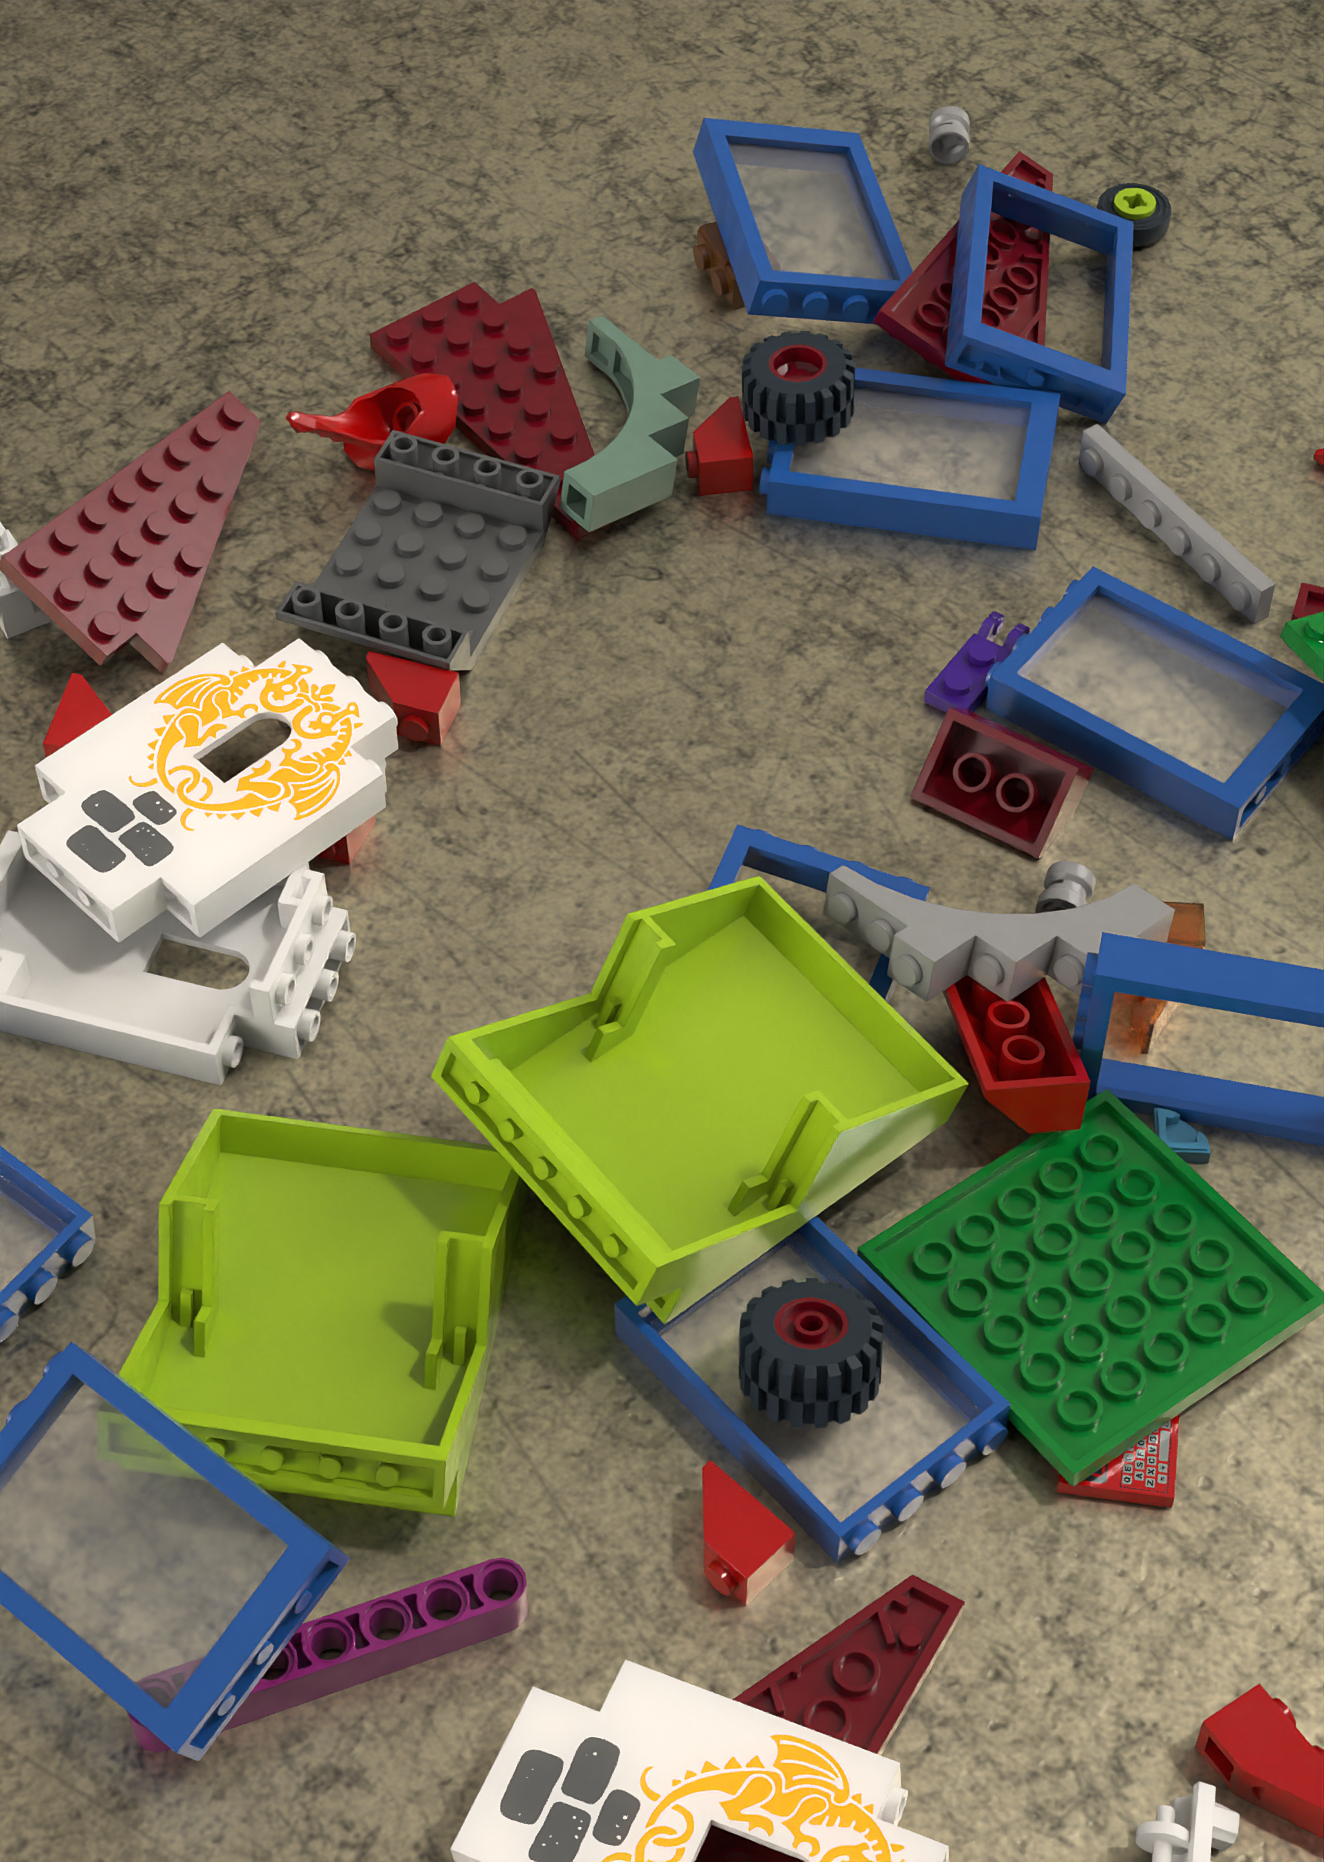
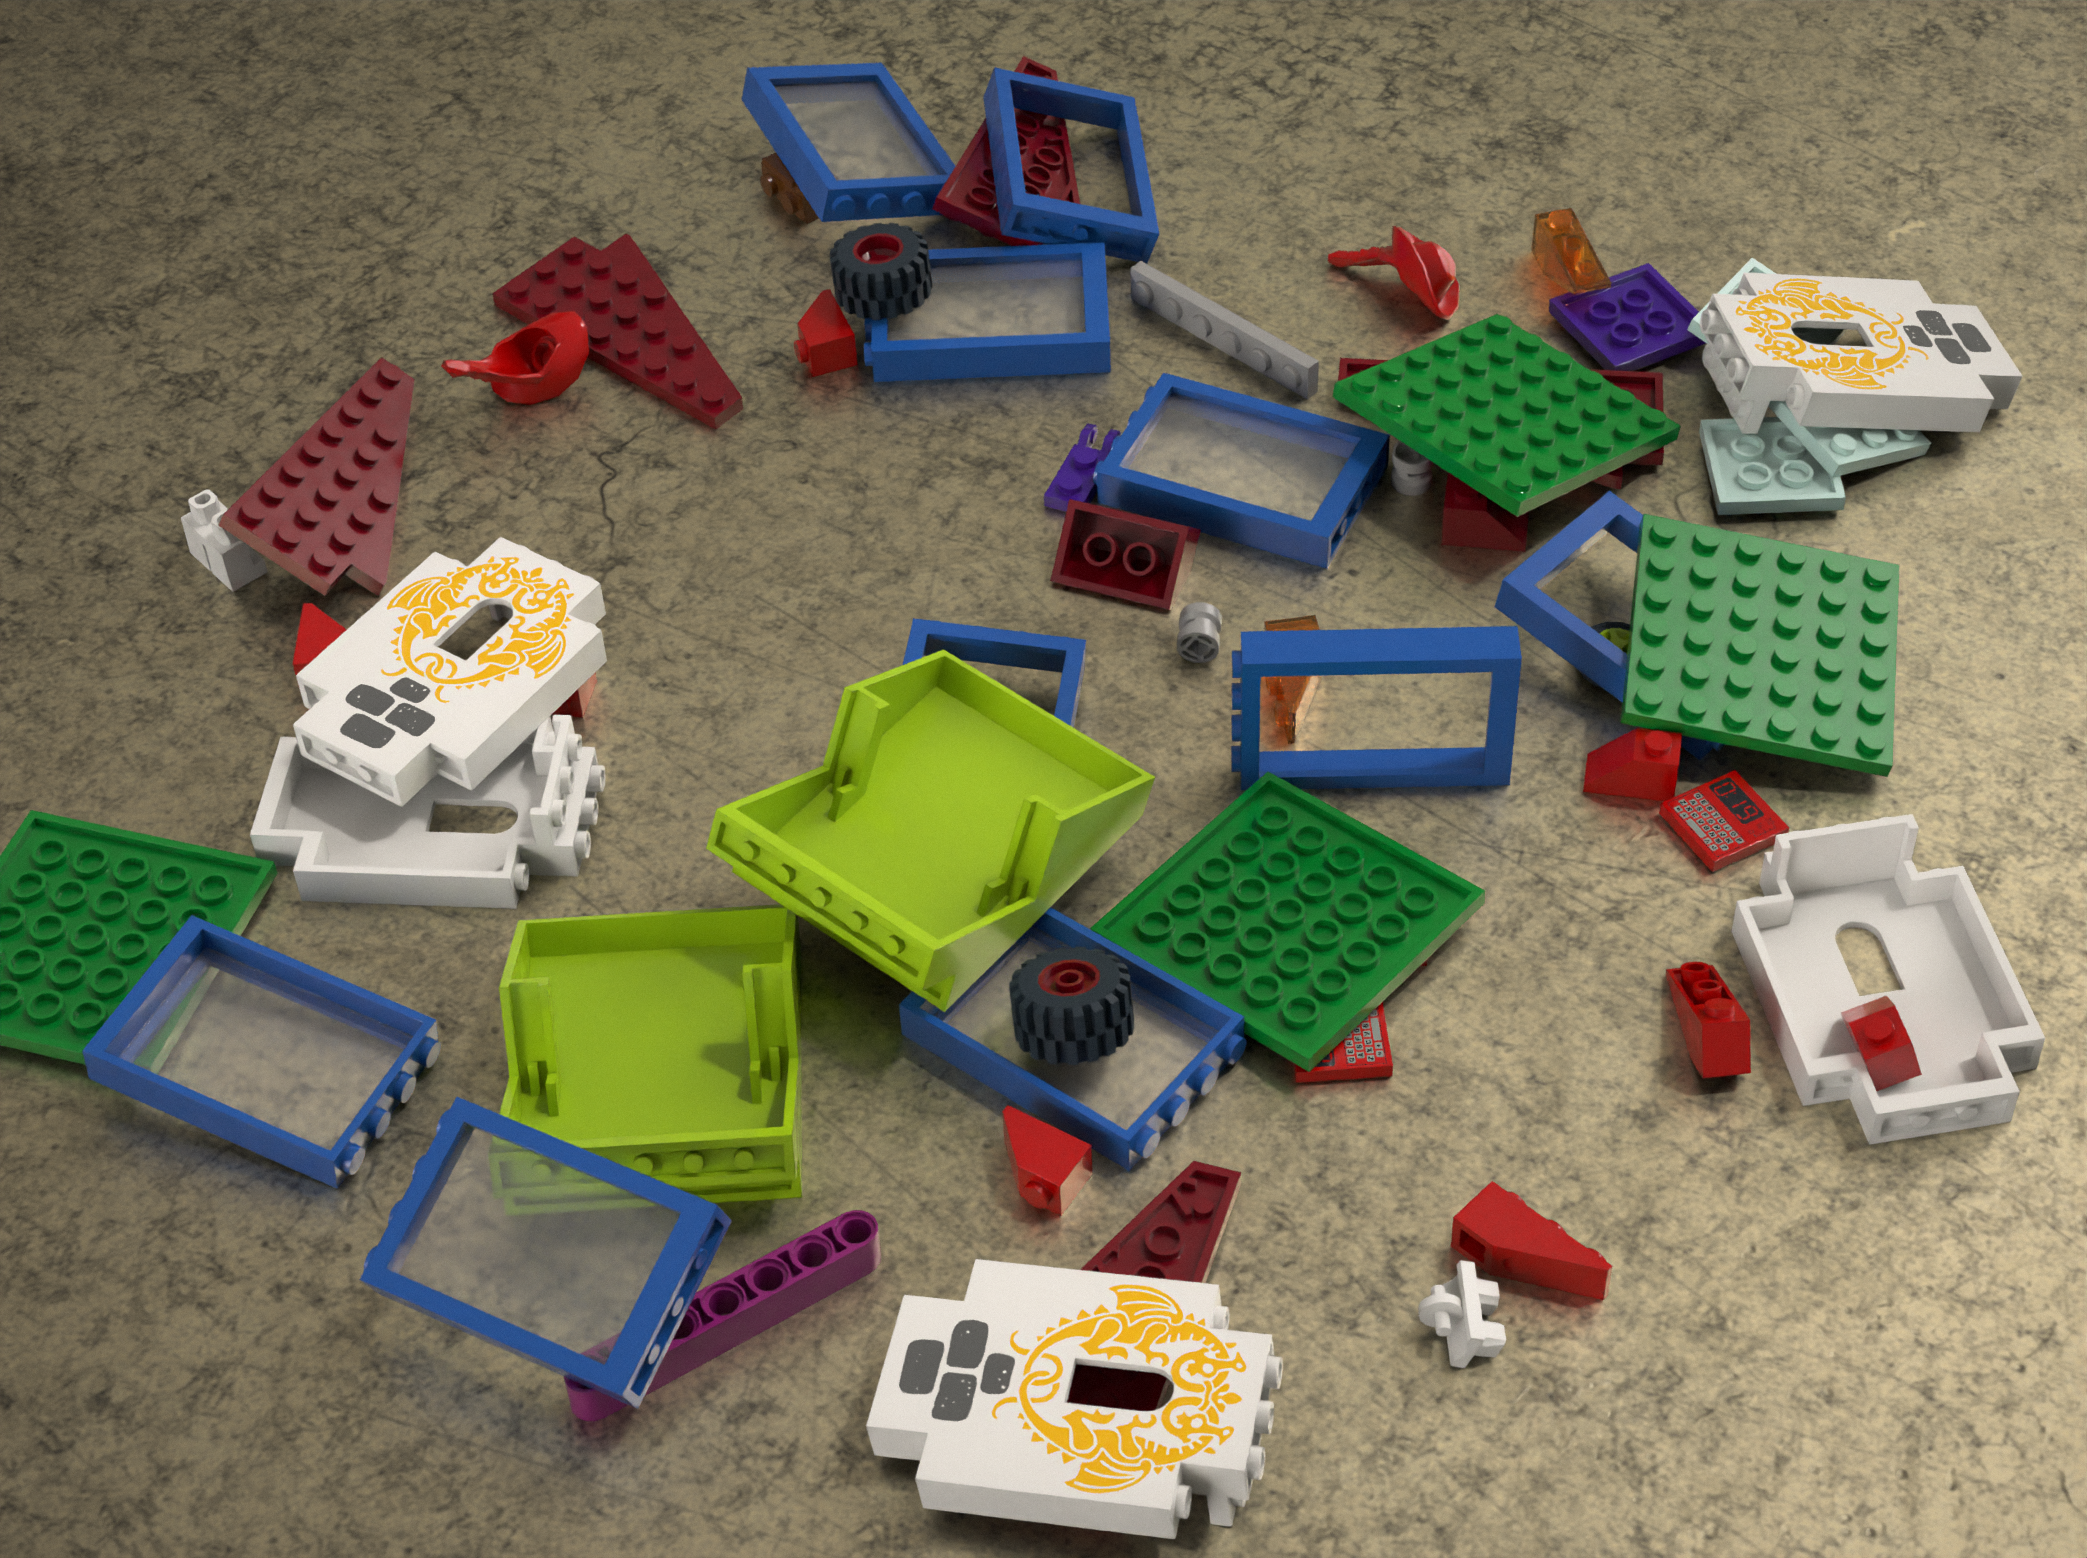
camera: 10 degrees left, 5 degrees down
dark grey slope [275,430,560,670] -> none
red slope [366,651,461,746] -> none
sand green arch [560,315,700,532] -> none
light grey arch [823,865,1175,1002] -> none
light grey wheel [929,106,970,165] -> none
red slope [943,975,1090,1133] -> none
black wheel [1096,183,1172,247] -> none
dark azure tile [1152,1108,1211,1163] -> none

